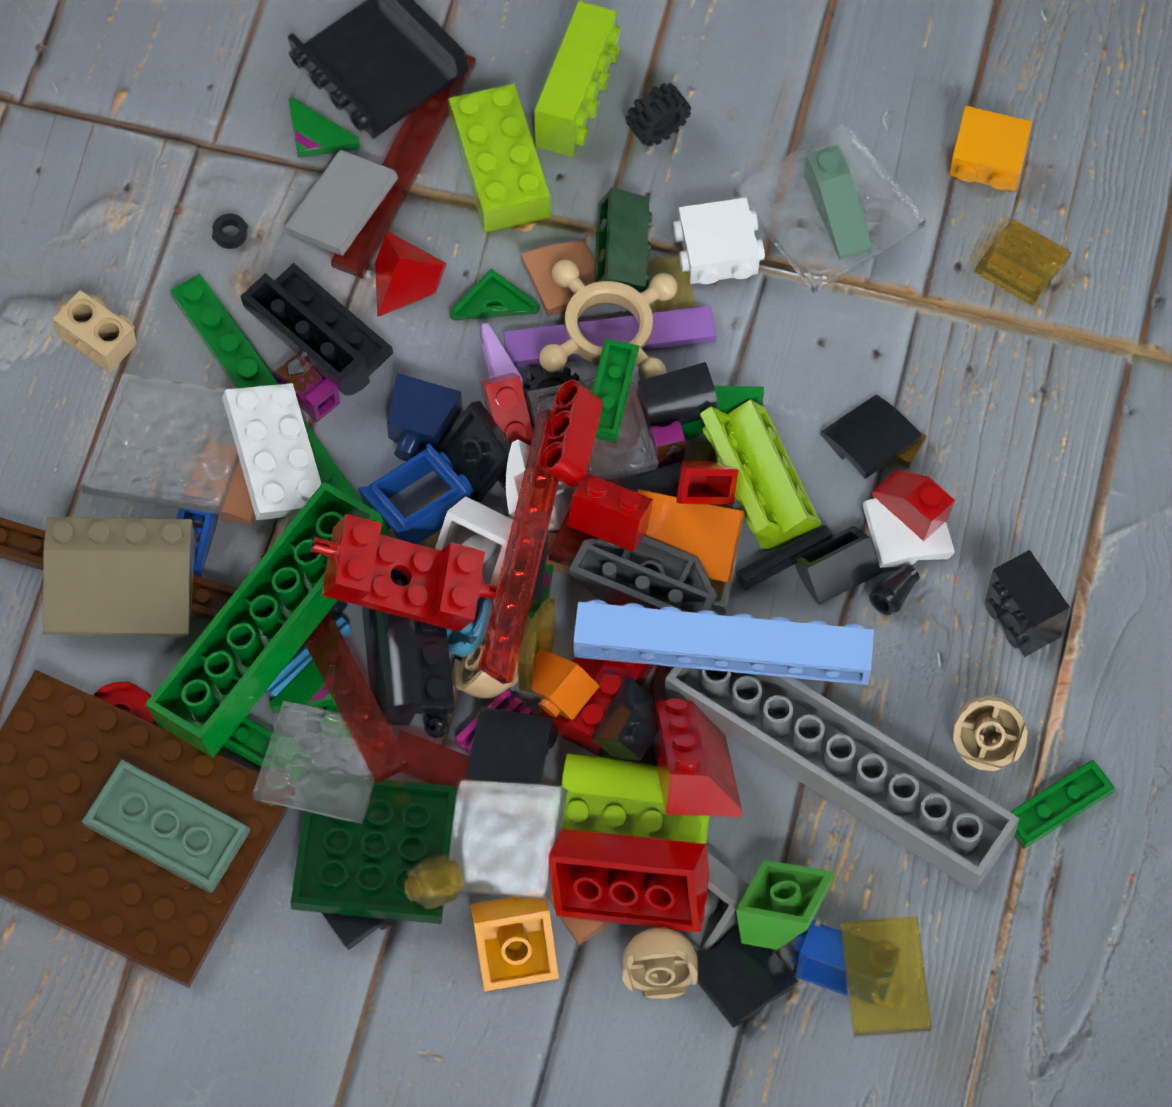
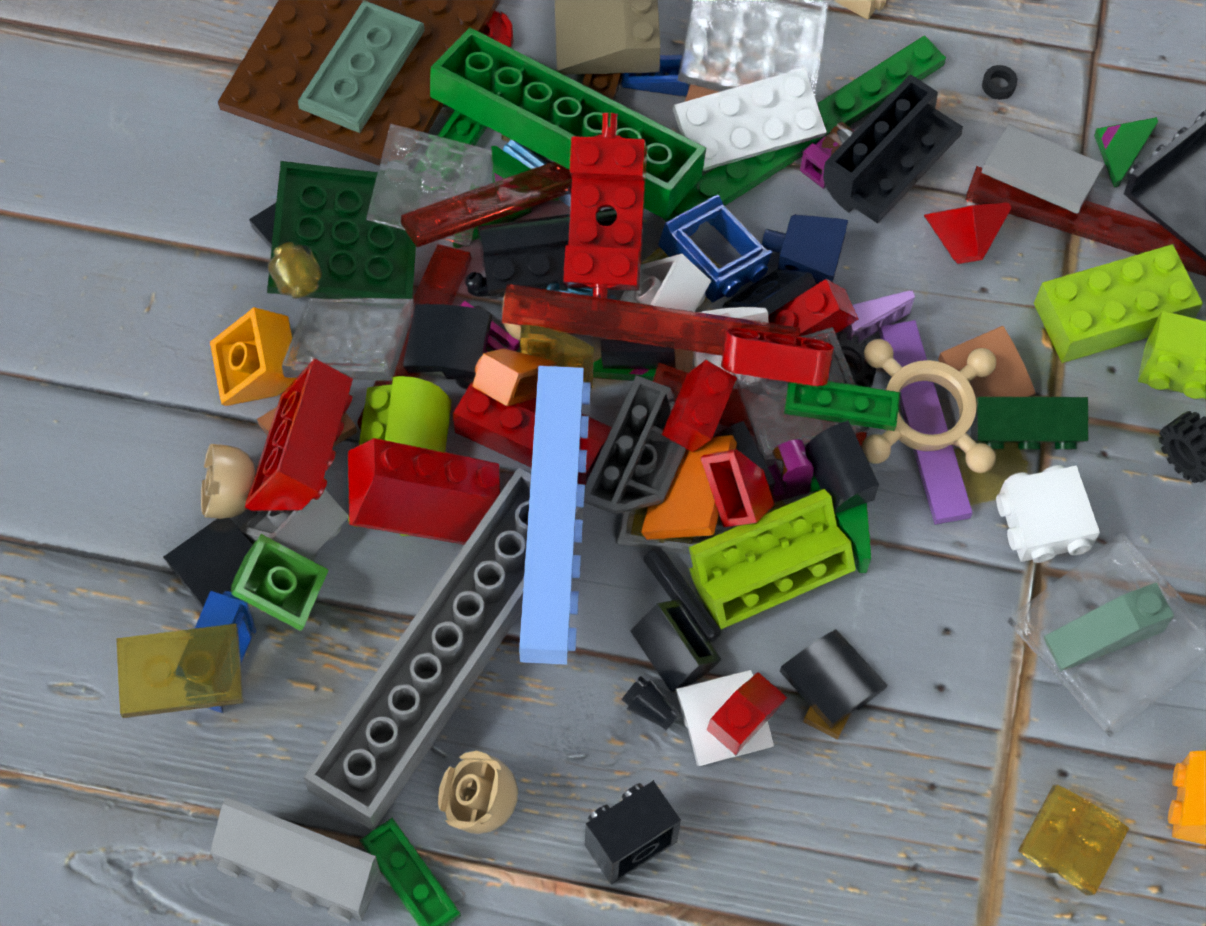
camera: 85 degrees right, 0 degrees up
green tile [449,269,540,320] -> none
black slope [591,677,659,760] -> none
none -> light grey slope [210,797,381,922]

